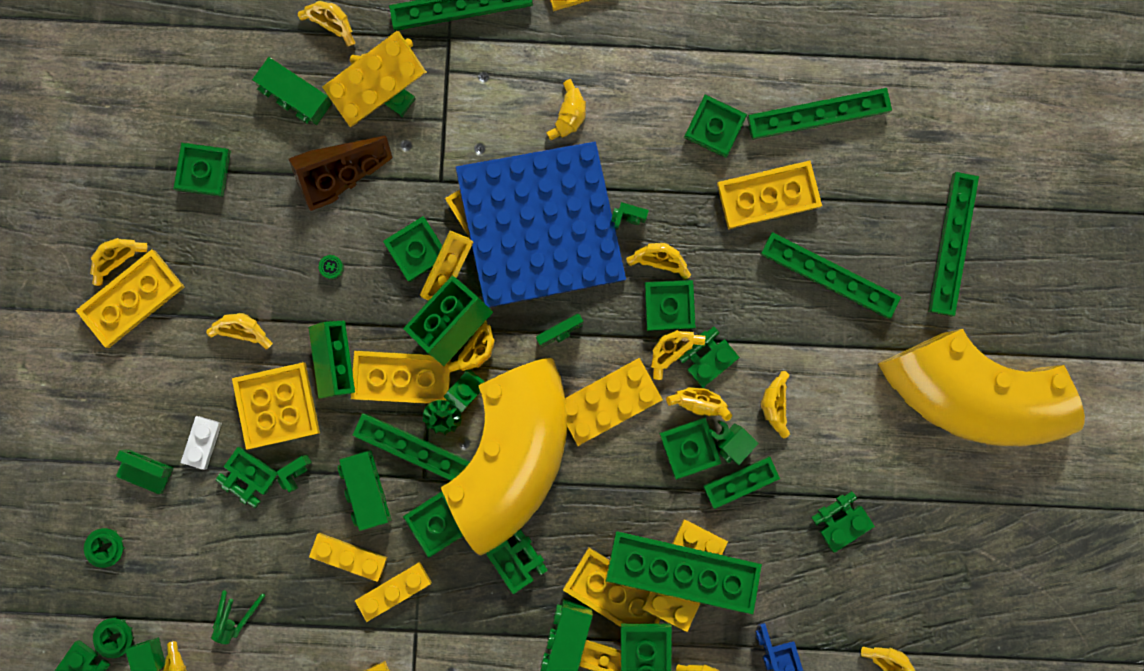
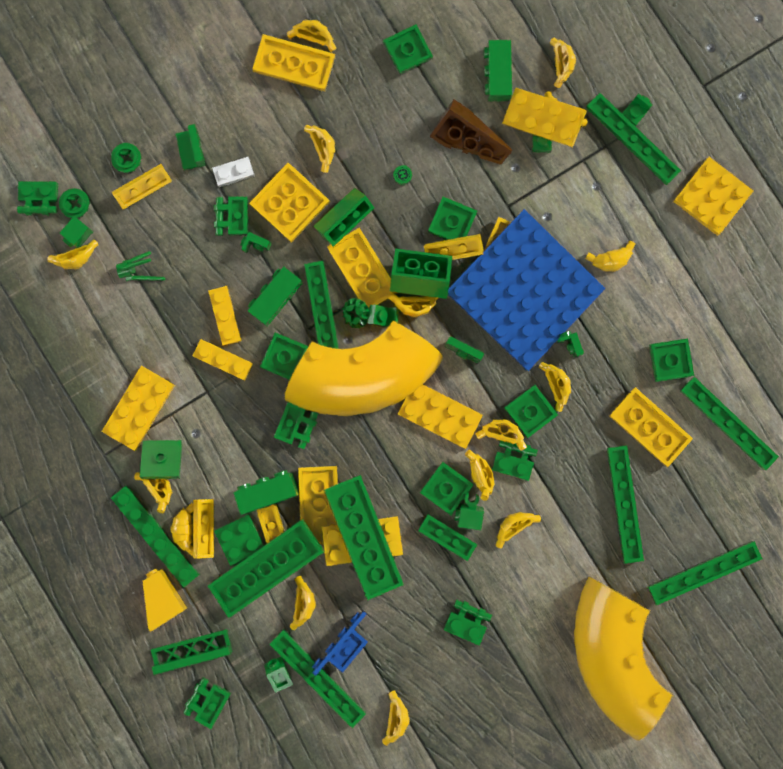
camera: 55 degrees right, 0 degrees up
none -> yellow plate [112,164,172,210]

